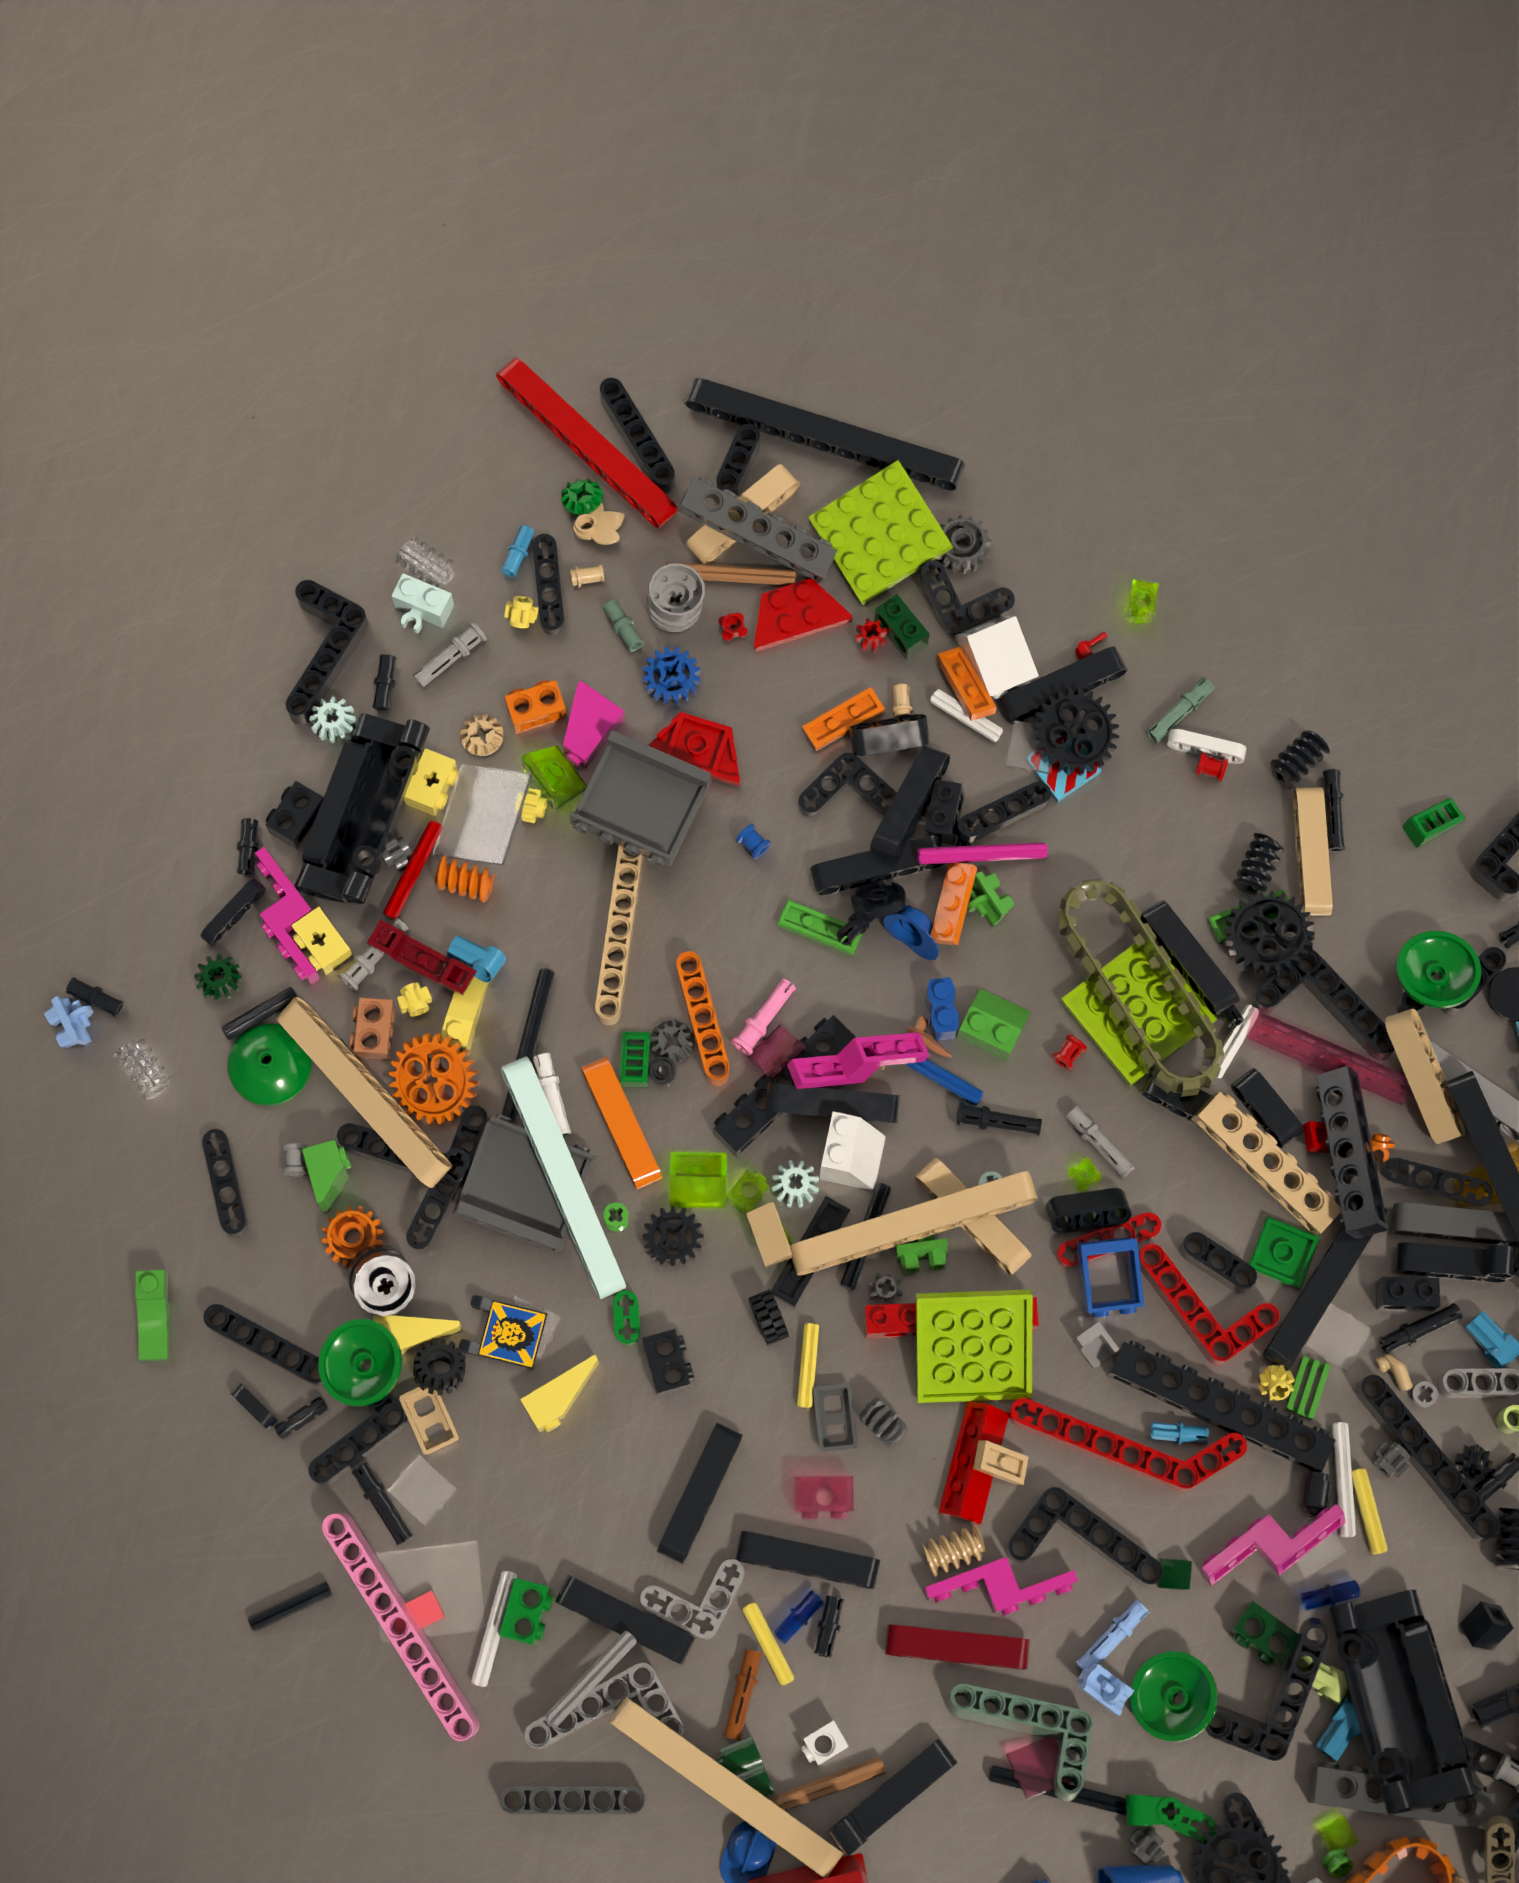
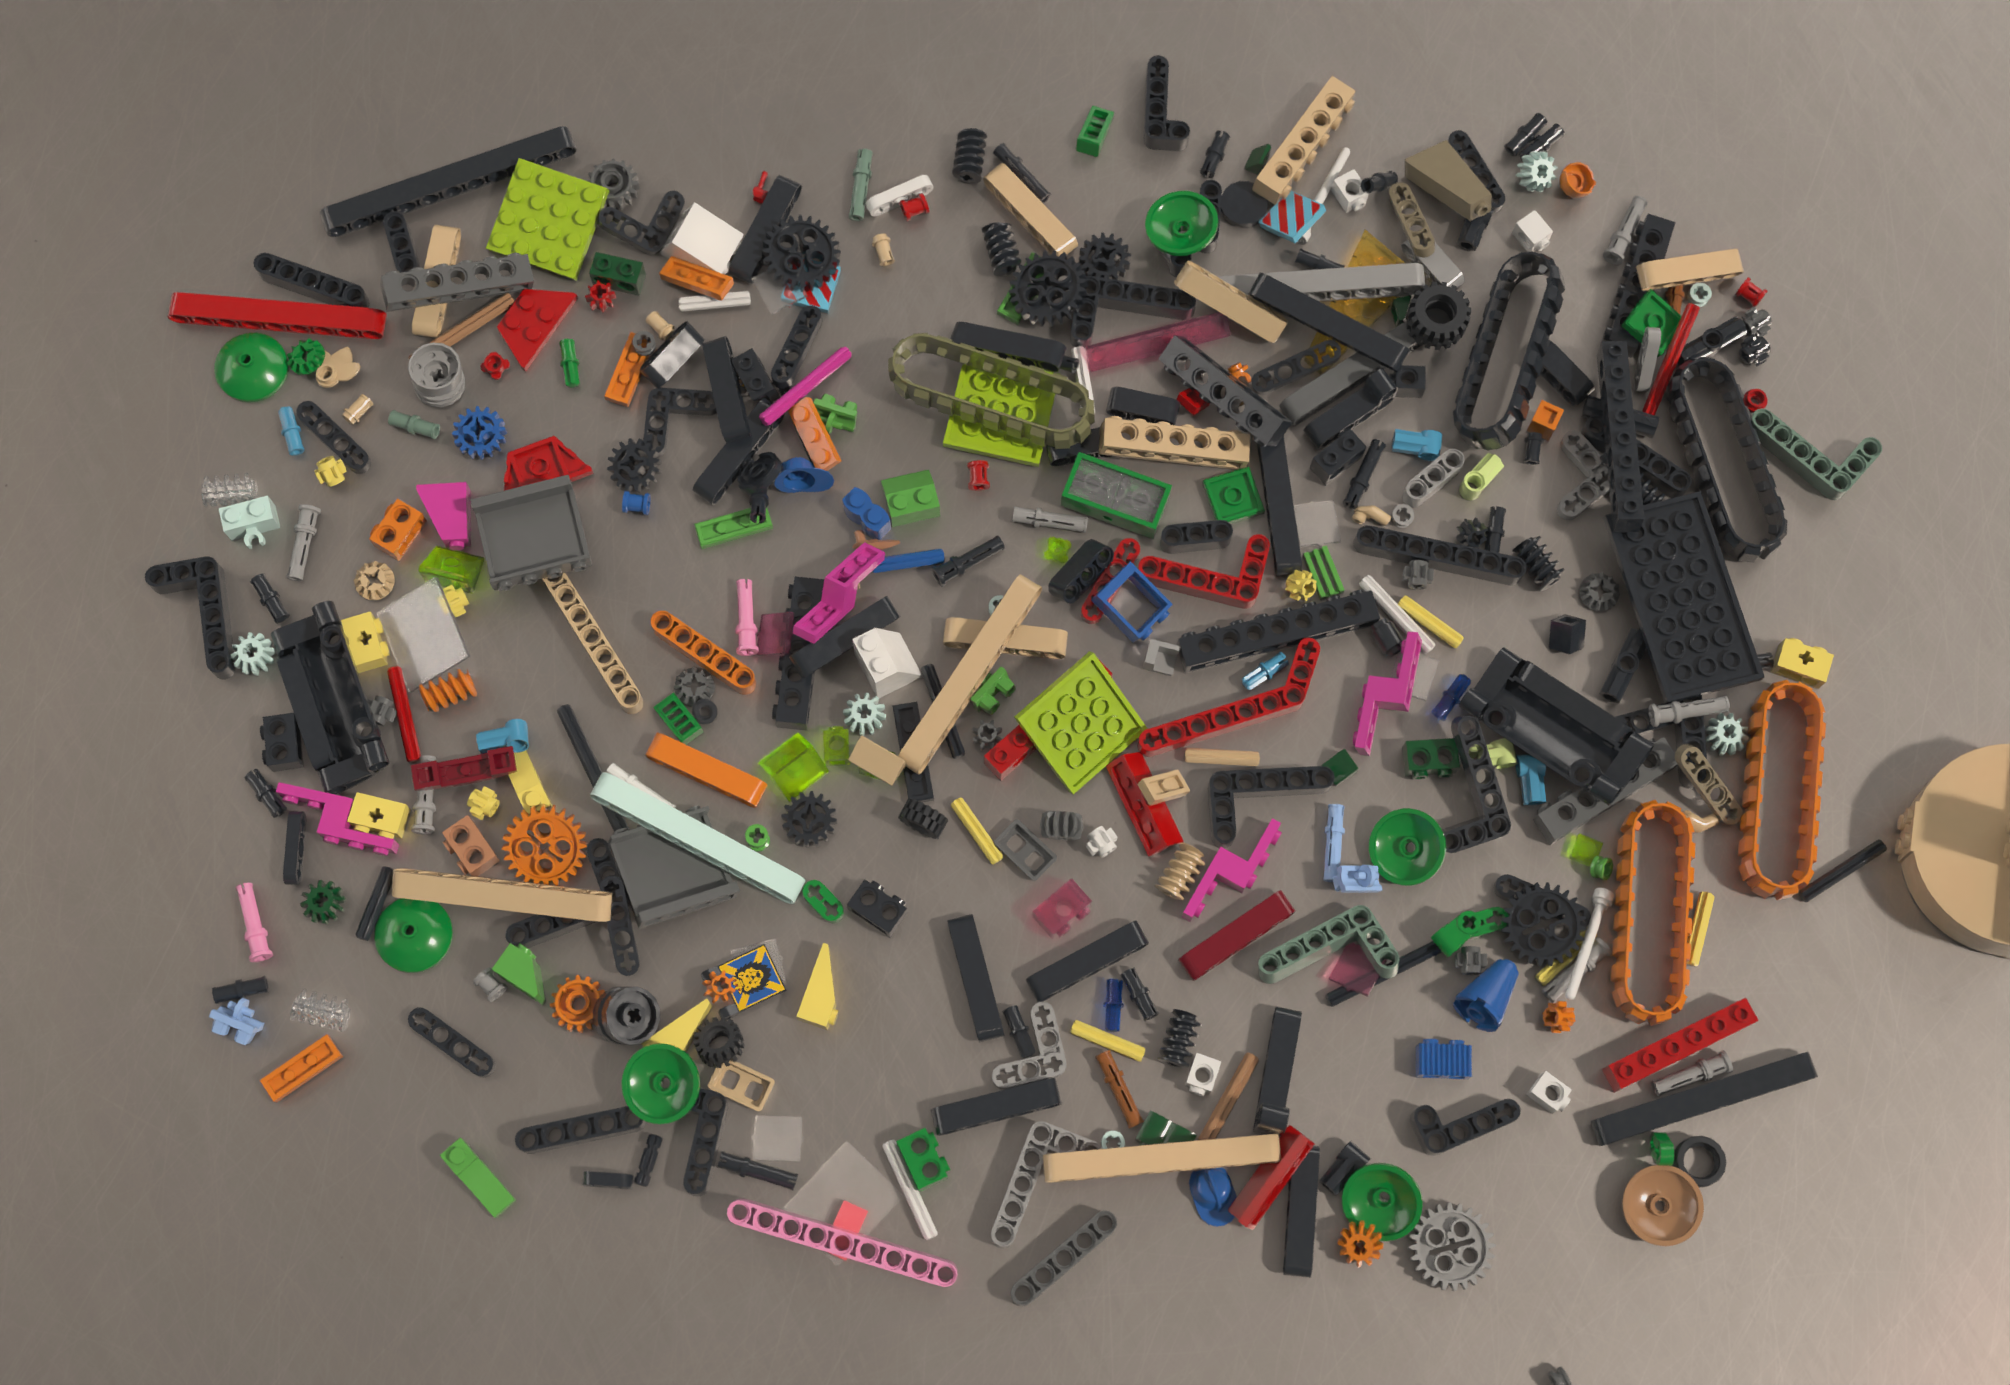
camera: 40 degrees left, 0 degrees up
black axle [248,1582,332,1631] -> none
light grey axle [546,1631,637,1726] -> none
clear neon green brick [1125,579,1159,624] -> none
none -> green dish [214,332,289,402]
none -> bright pink pin [236,883,273,962]
none -> orange plate [260,1034,343,1103]
none -> green axle [559,339,580,388]
none -> black gear [607,438,662,493]
none -> dark grey bush [633,331,656,356]
none -> orange gear [702,970,735,1003]
none -> tan pin [872,234,895,266]
none -> black axle [1002,1005,1035,1058]
none -> brick [1061,452,1172,539]
none -> black gear [1078,232,1131,280]
none -> white gear [1086,826,1118,858]
none -> light aqua bush [1101,1131,1125,1149]
none -> black piece [1157,1009,1203,1067]
none -> tan axle [1184,748,1260,766]

